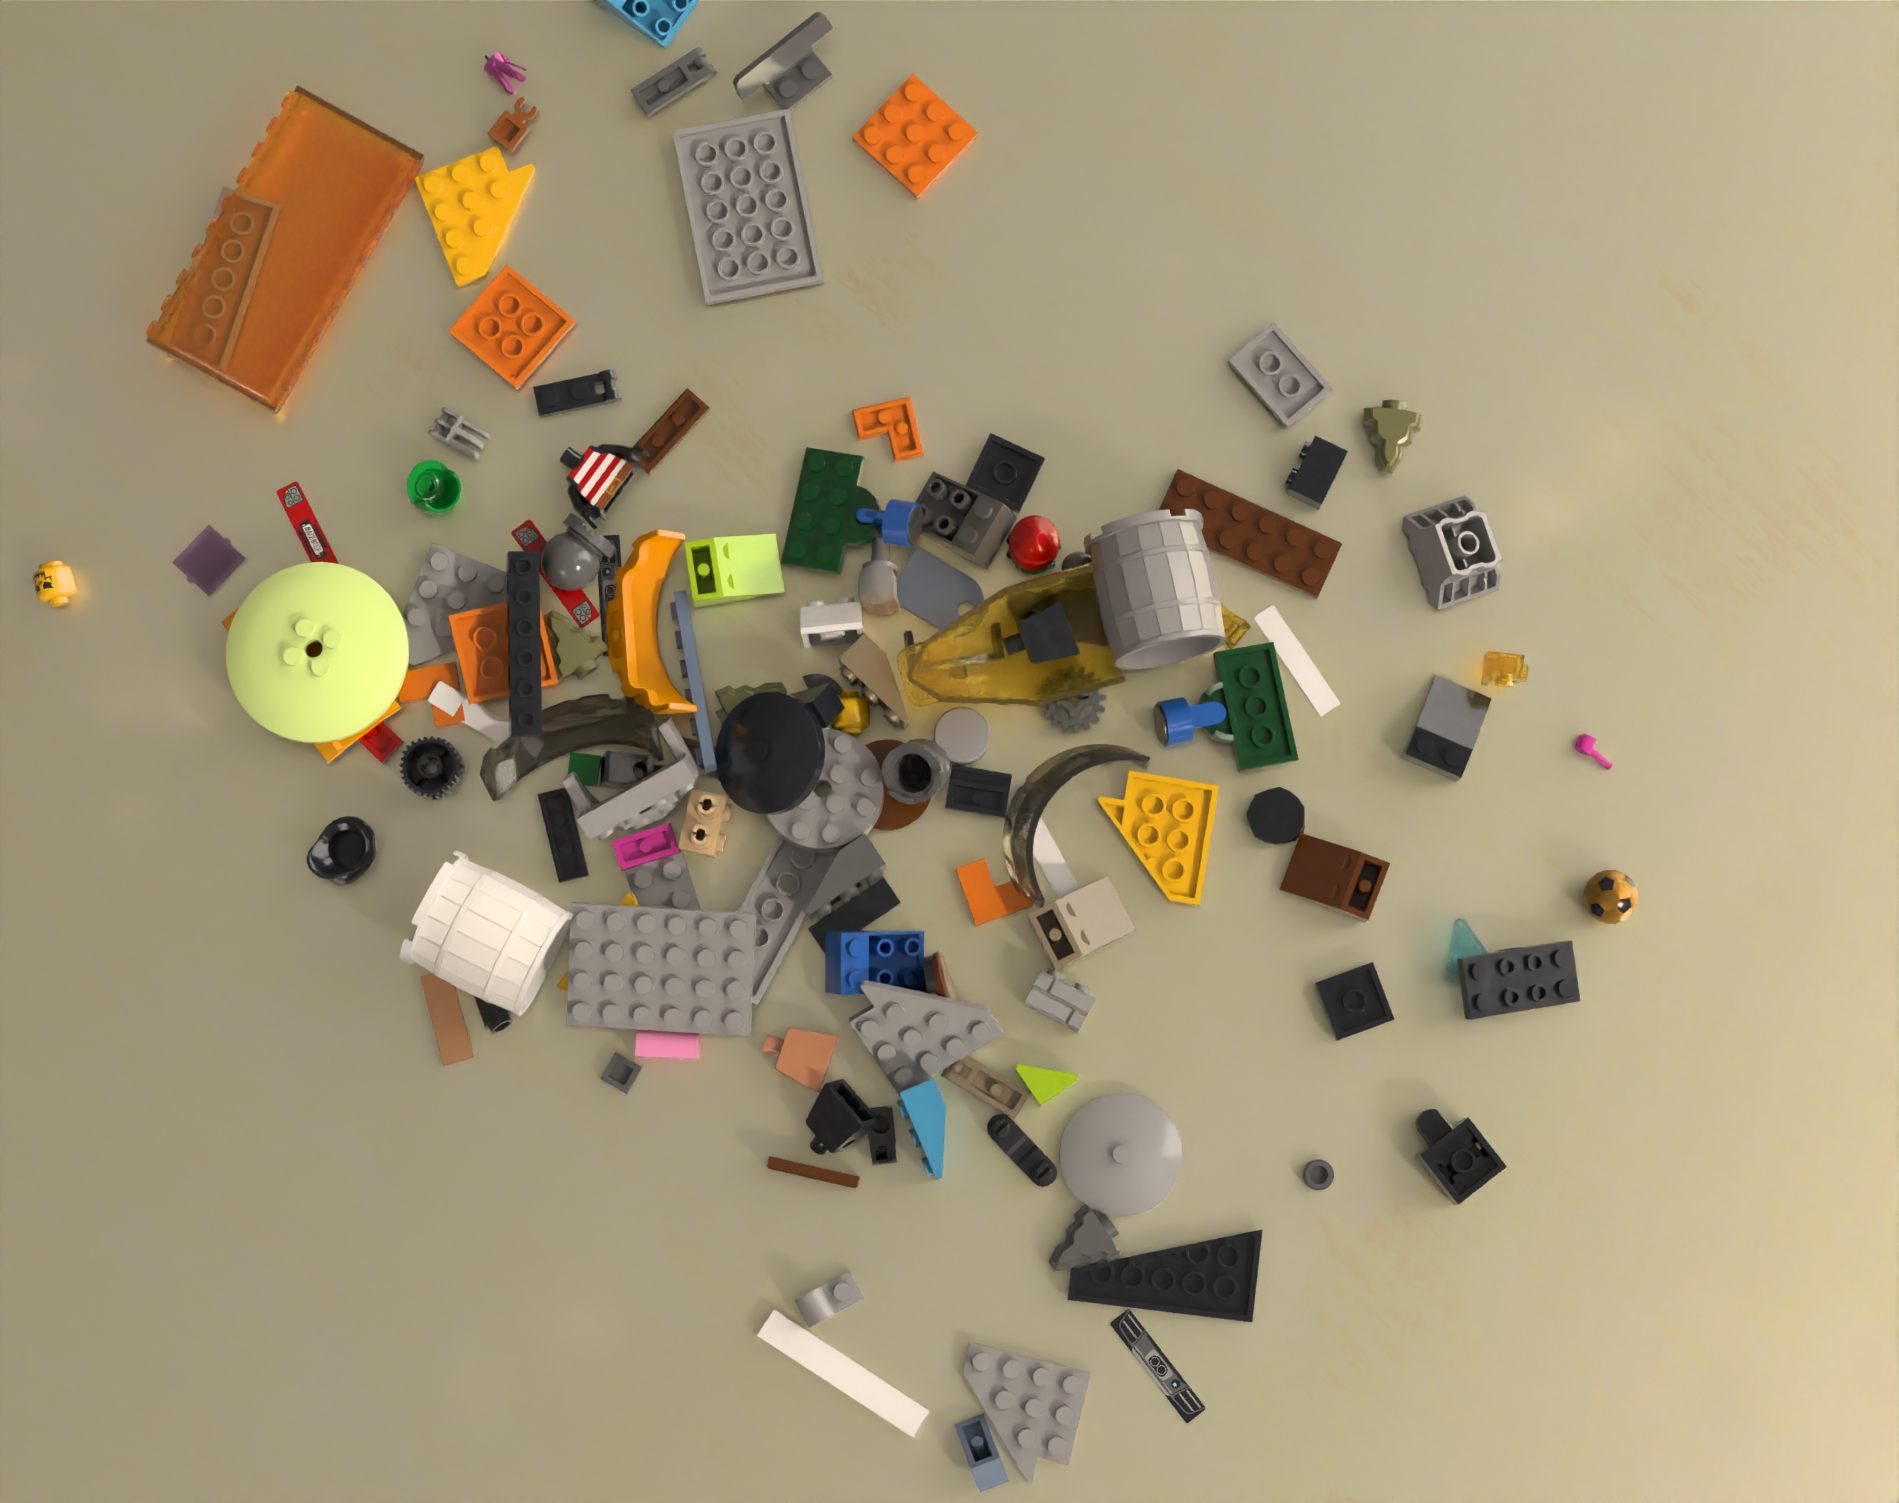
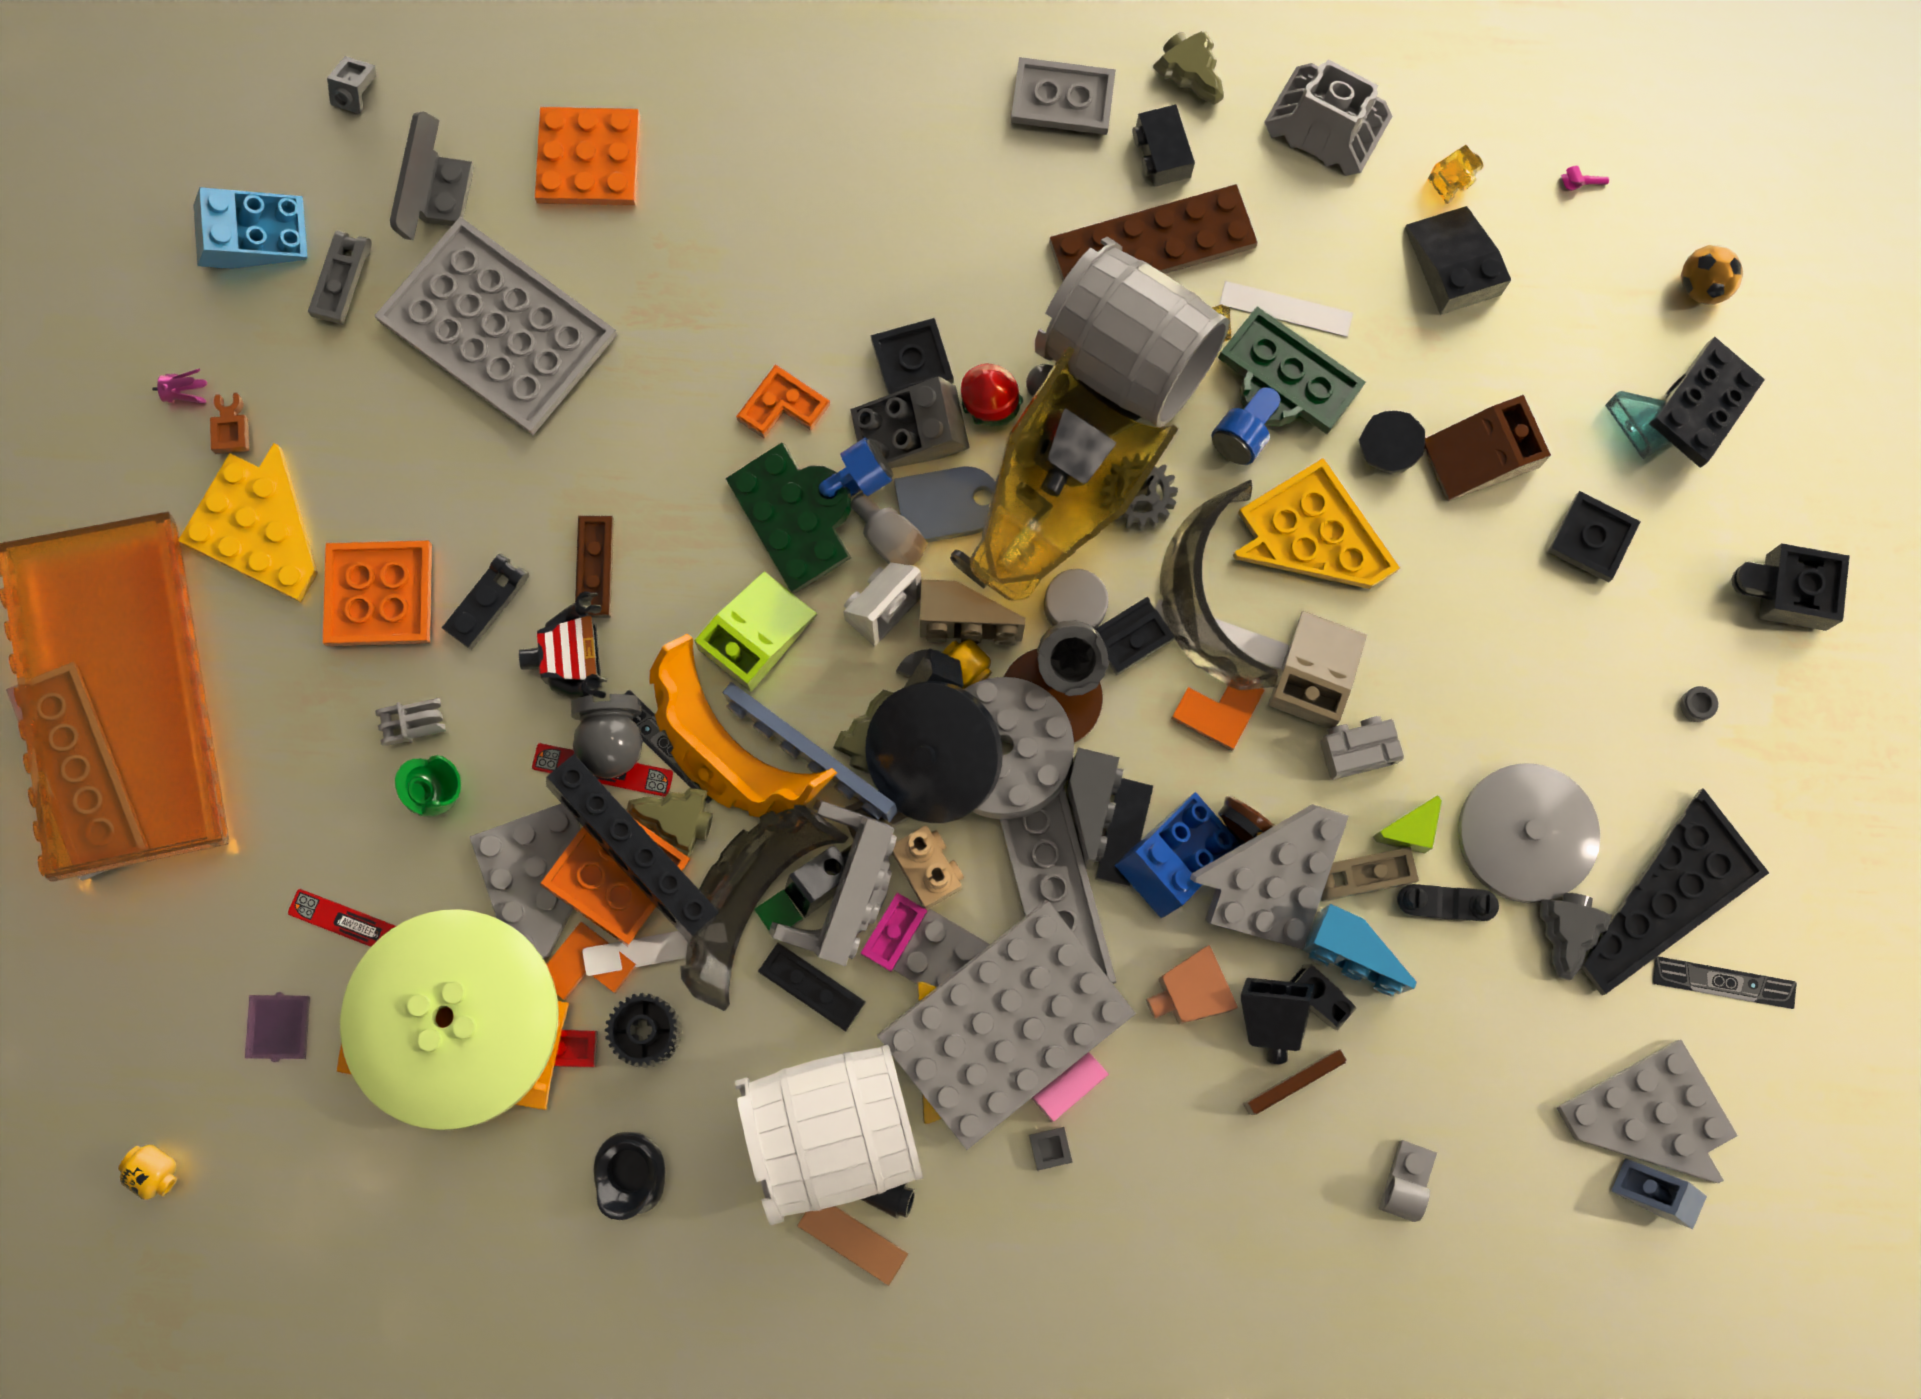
camera: 45 degrees left, 5 degrees down
white tile [757,1309,930,1437] -> none

